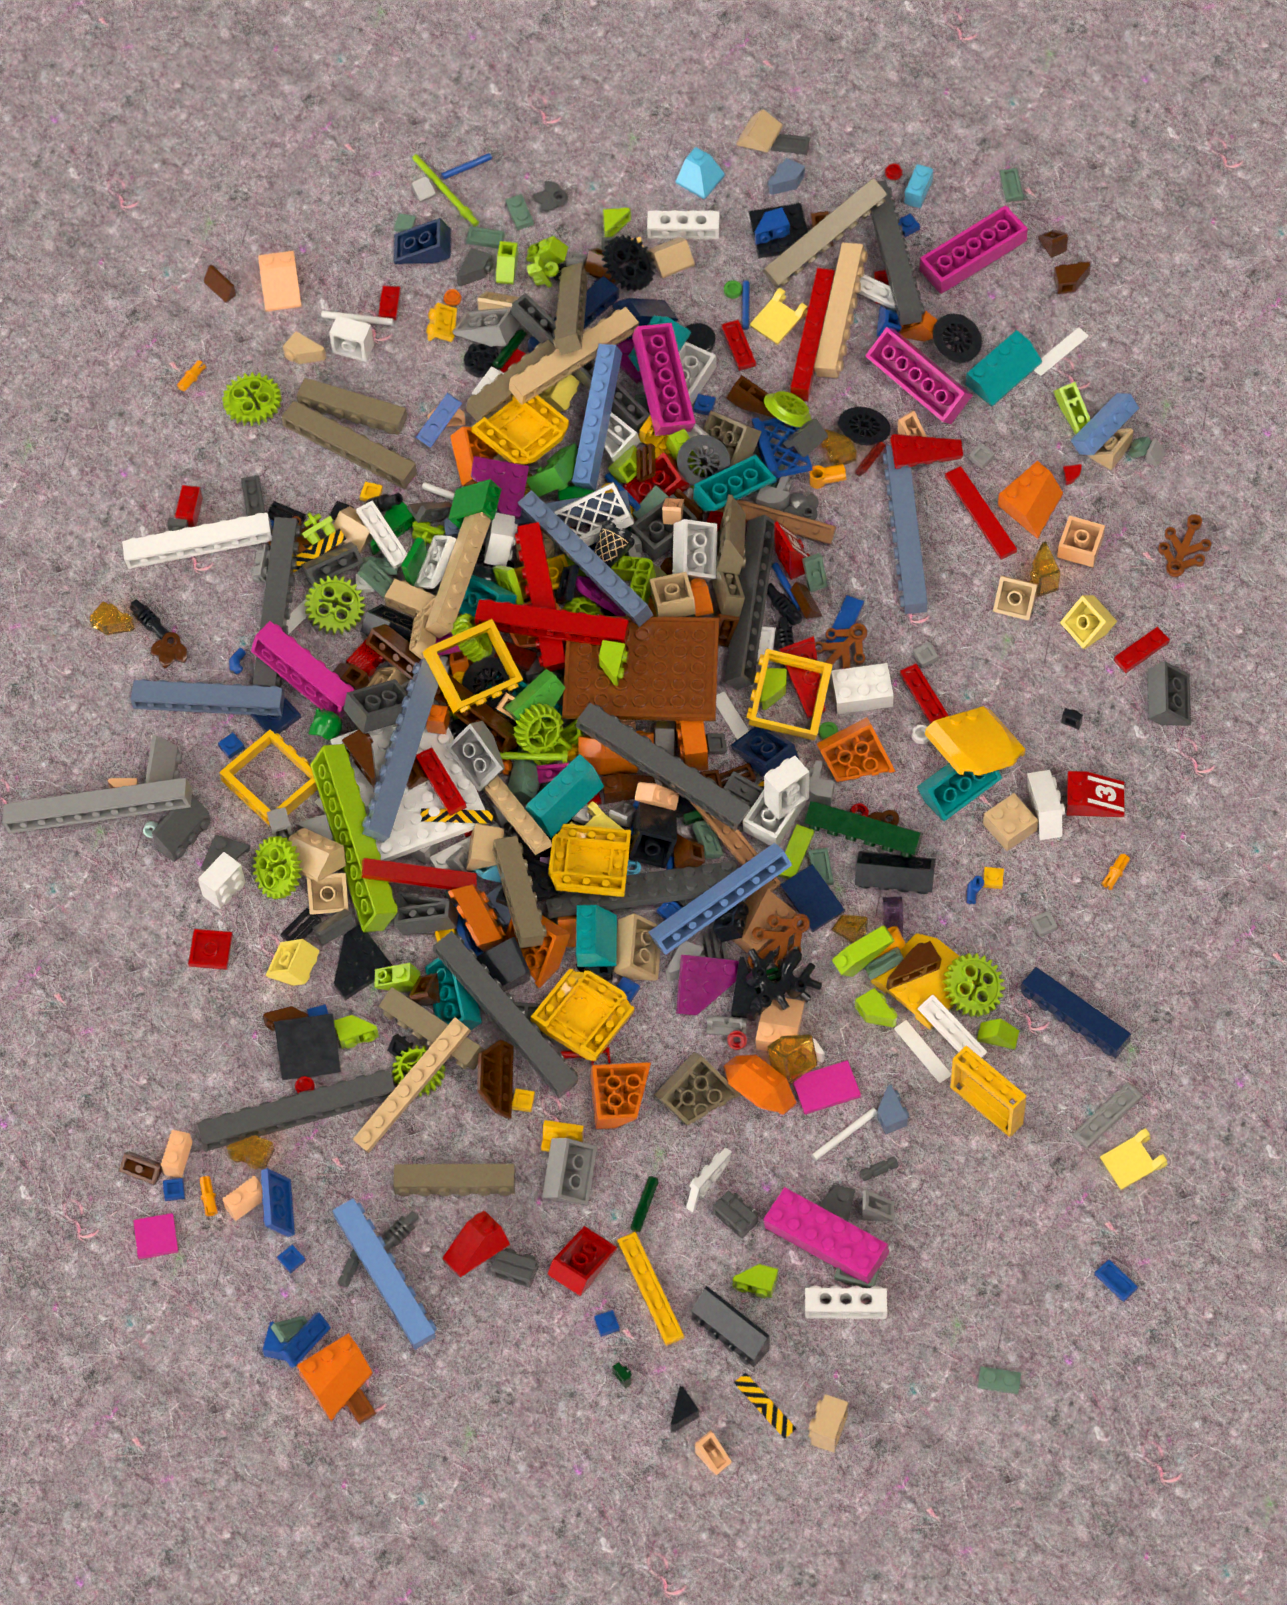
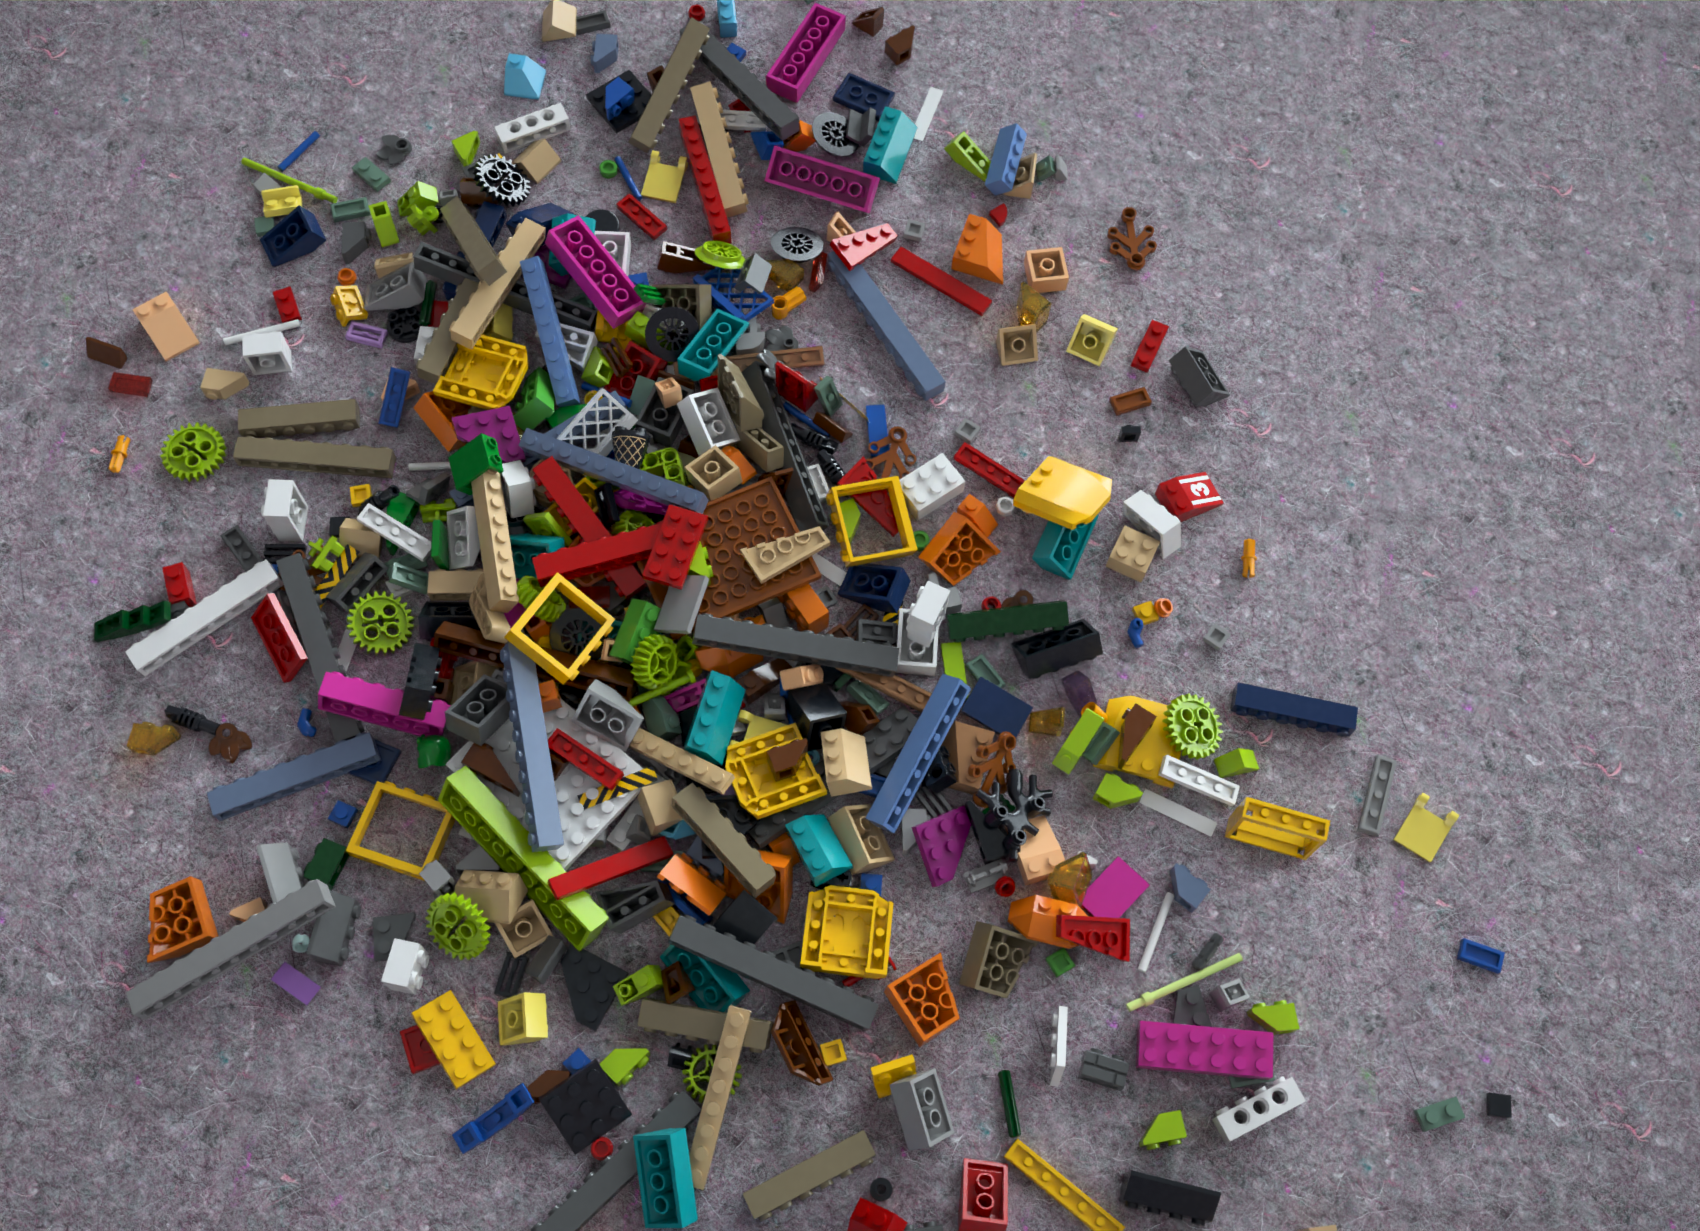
camera: 35 degrees left, 5 degrees up
none -> dark green slope [94,600,171,642]
none -> clear red tile [108,372,153,397]
none -> orange wedge [147,876,219,963]
none -> red plate [251,593,308,683]
none -> light yellow bracket [261,185,303,218]
none -> white brick [261,479,308,542]
none -> medium lavender slope [270,961,321,1005]
none -> dark green brick [303,838,350,891]
none -> lavender tile [345,321,388,349]
none -> black wedge [399,643,442,720]
none -> yellow plate [411,990,496,1090]
none -> blue slope [452,1083,534,1154]
none -> teal slope [633,1128,698,1228]
none -> green tile [634,284,666,306]
none -> red plate [642,504,708,590]
none -> light grey tile [654,575,709,634]
none -> tan wing [740,526,830,584]
none -> dark grey plate [756,349,785,380]
none -> reddish brown slope [767,738,808,782]
none -> tan slope [821,728,872,797]
none -> dark blue tile [833,73,895,121]
none -> dark grey panel [846,107,876,147]
none -> black plate [870,1178,893,1201]
none -> orange slope [957,493,998,538]
none -> bright green tile [1045,948,1075,978]
none -> red wing [1056,915,1130,962]
none -> dark orange tile [1109,387,1152,416]
none -> yellowish green bar [1126,953,1243,1012]
none -> orange plate [1154,598,1173,618]
none -> lime slope [1247,1000,1300,1035]
none -> black tile [1486,1093,1512,1118]

